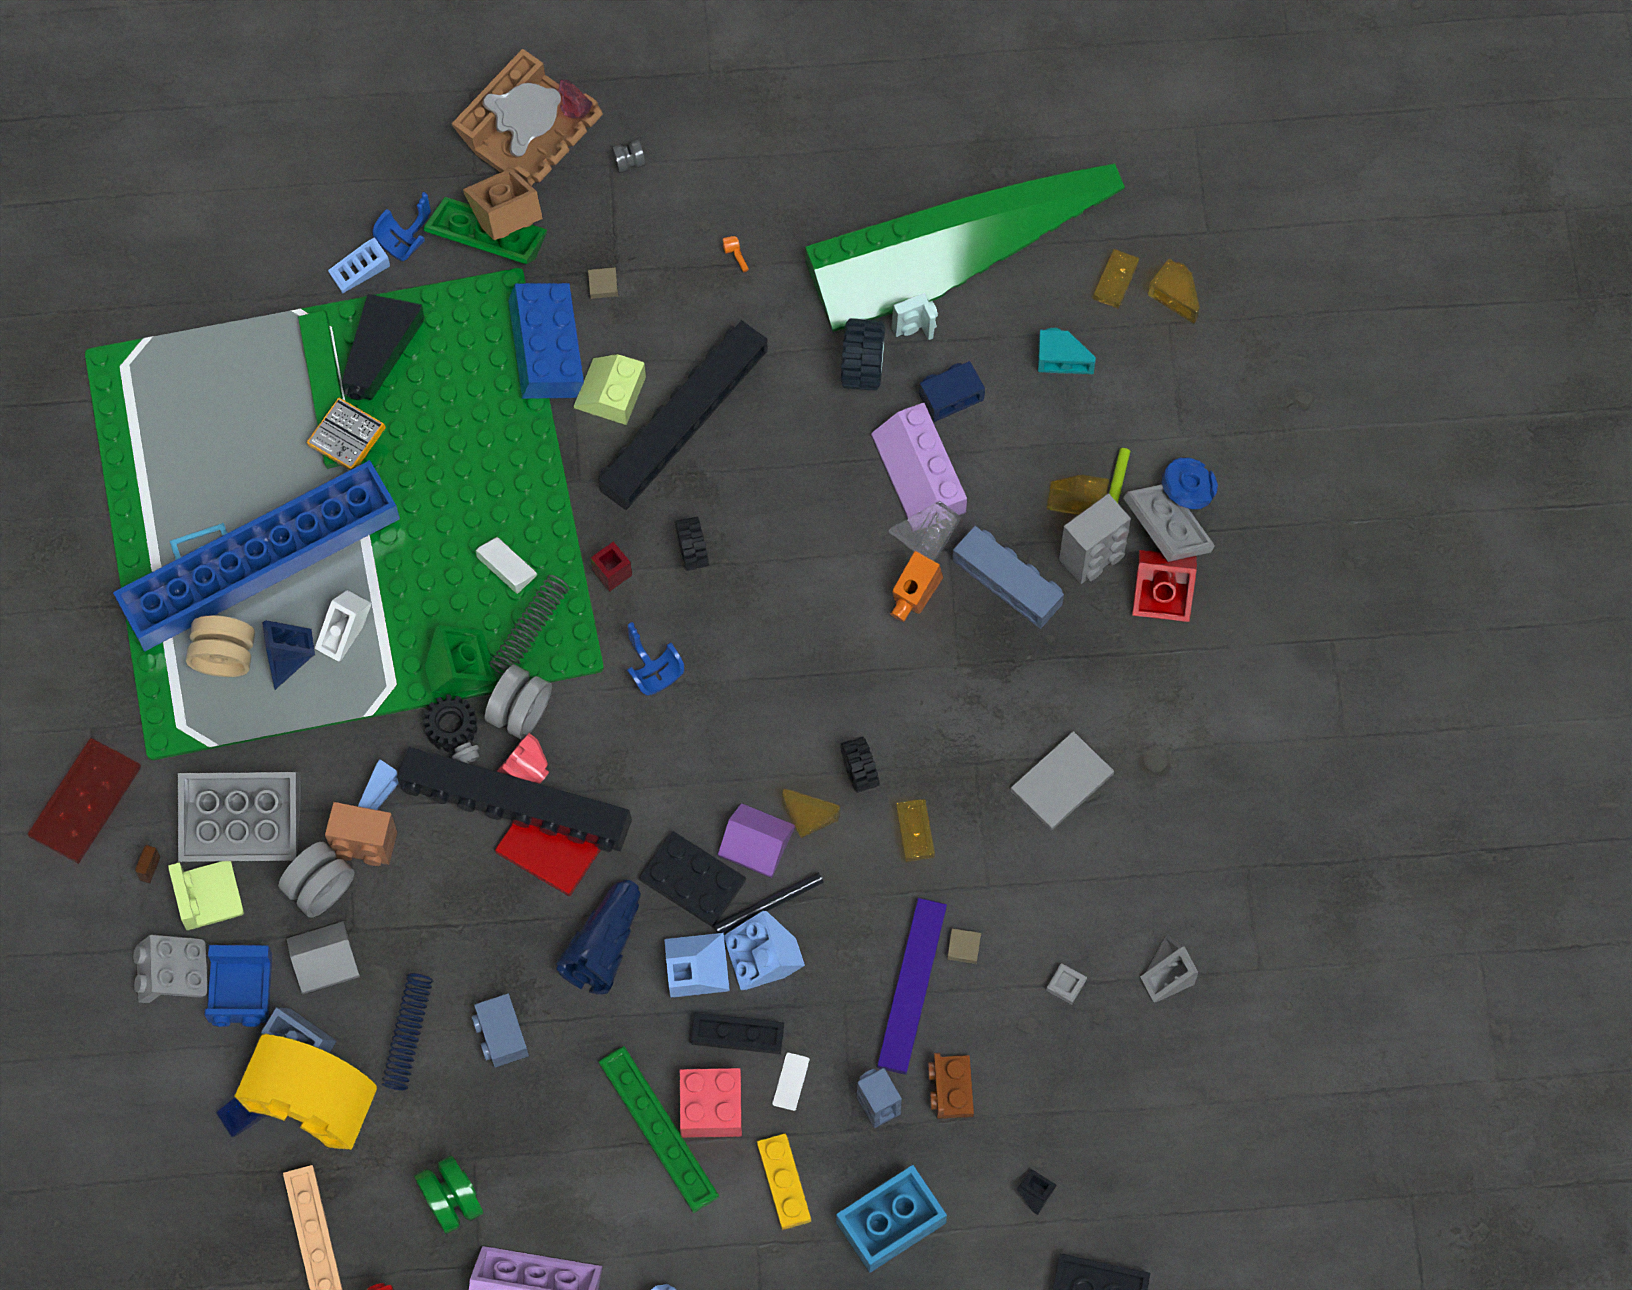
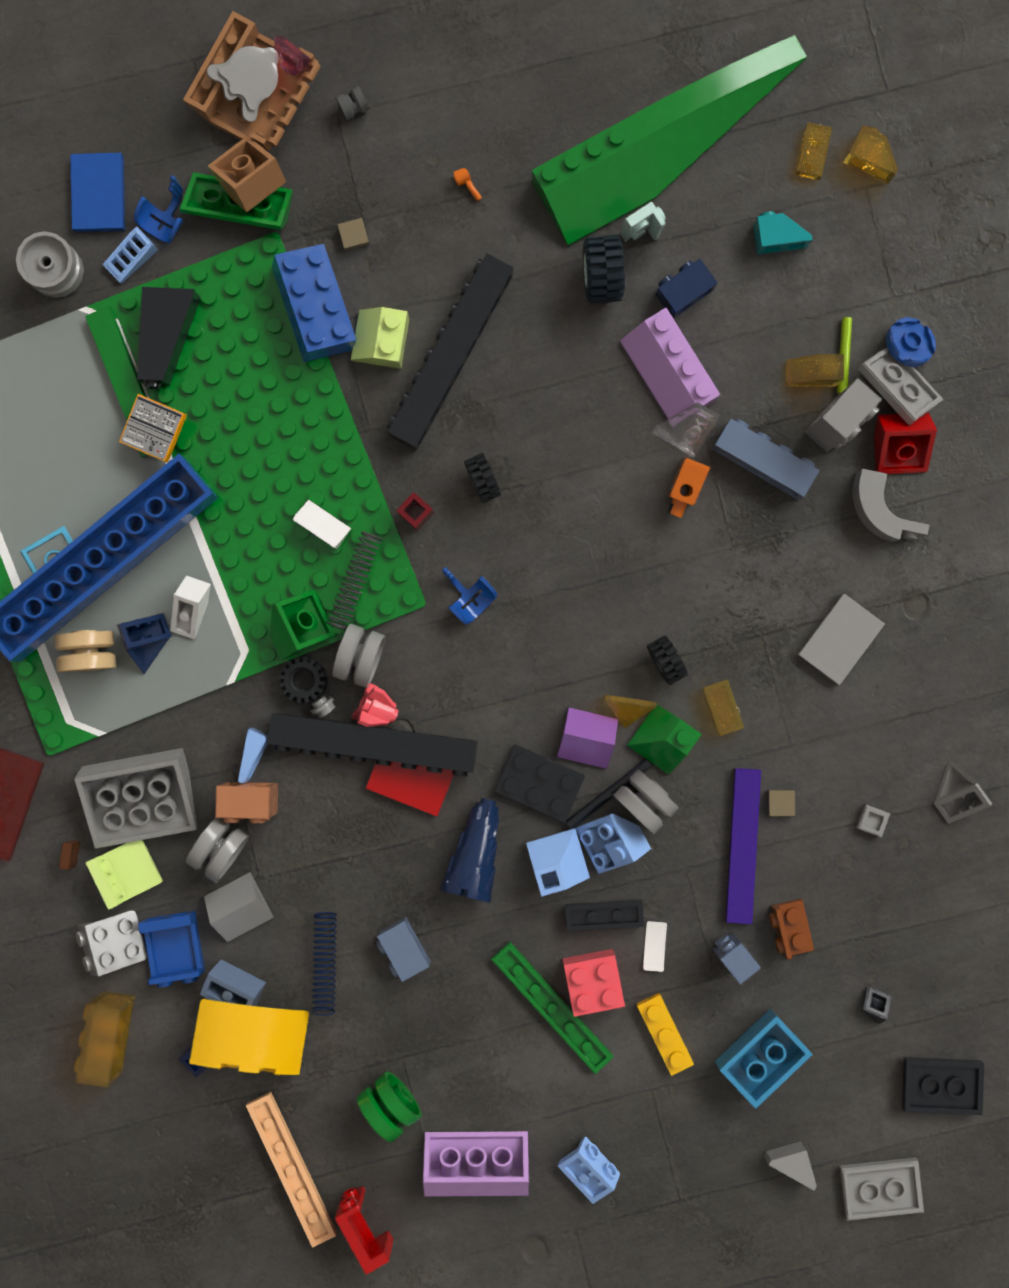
camera: 15 degrees left, 20 degrees up
none -> light grey wheel [16,231,84,298]
none -> blue tile [70,153,125,232]
none -> clear yellow brick [74,991,135,1088]
none -> light grey wheel [613,769,680,835]
none -> green slope [627,704,702,775]
none -> light grey arch [852,469,929,542]

